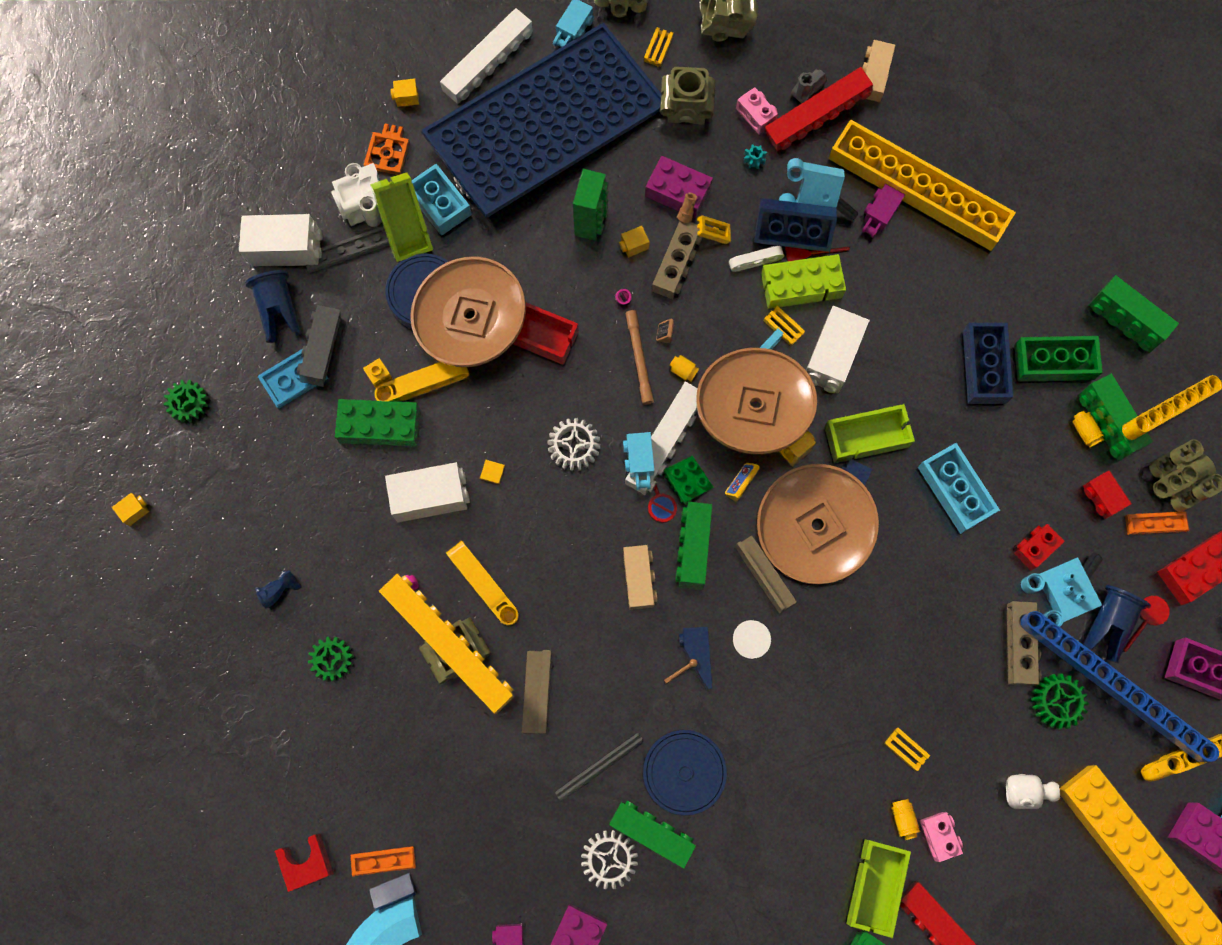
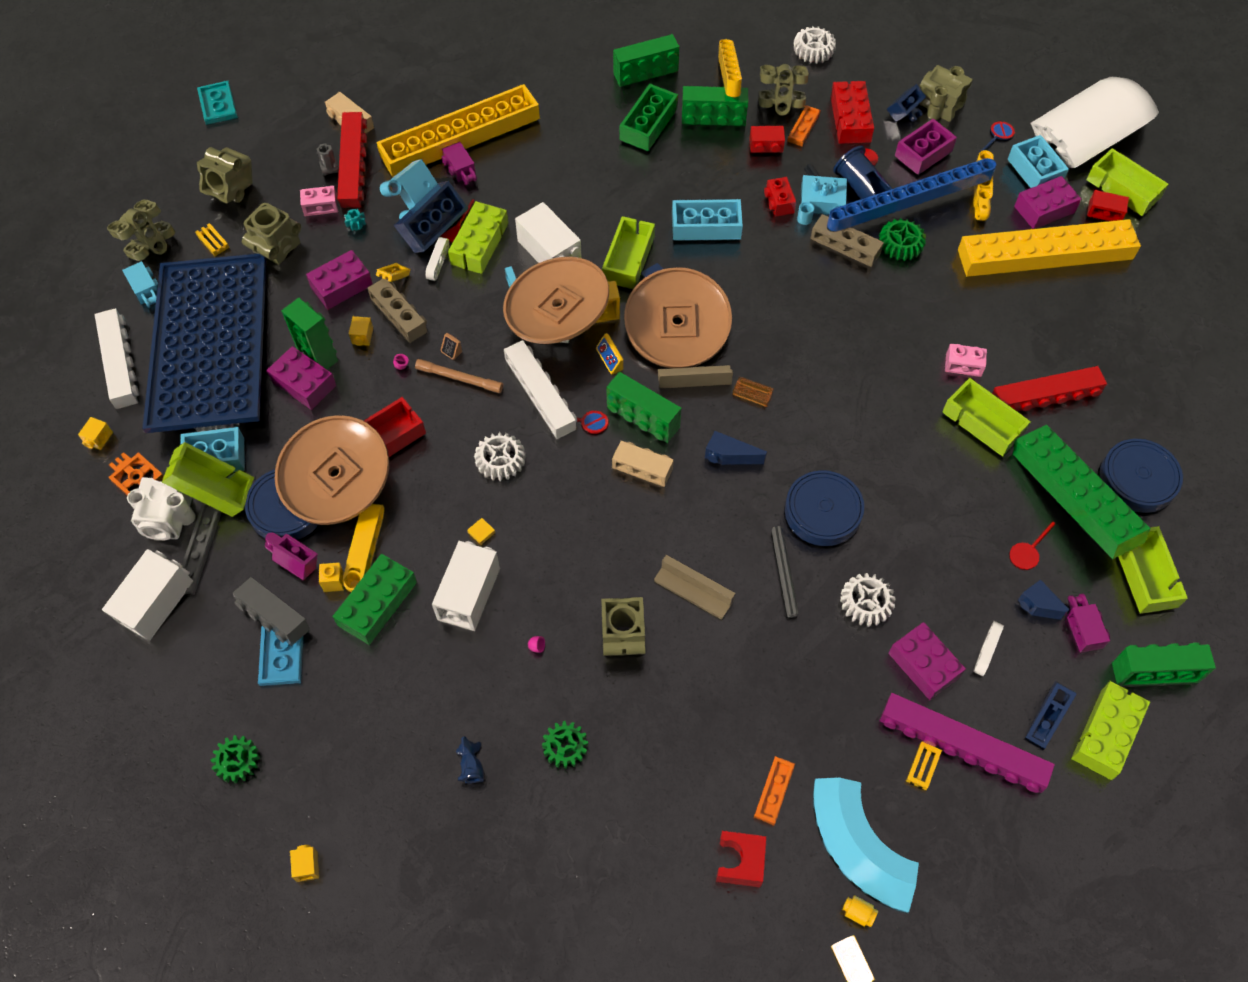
camera: 60 degrees left, 15 degrees down
dark blue piece [245,270,302,343] -> none
tile [369,873,416,911] -> none
yellow brick [379,574,514,714] -> none
yellow piece [446,541,519,626] -> none
green brick [609,801,696,869] -> none
medium azure brick [623,432,654,490] -> none
green hinge [663,455,714,505] -> none
medium nougat hinge [664,659,698,684] -> none
yellow brick [669,355,699,382] -> none
medium nougat pin [677,192,697,223] -> none
white sticker [733,620,771,659] -> none
yellow tile [763,306,805,346] -> none
yellow tile [884,728,930,771] -> none
yellow head [892,799,920,840] -> none
dark blue brick [963,323,1013,404] -> none
white piece [1006,774,1060,809] -> none
yellow head [1072,411,1104,448] -> none
none -> magenta brick [265,533,318,580]
none -> magenta brick [267,346,337,410]
none -> clear orange tile [733,376,774,407]

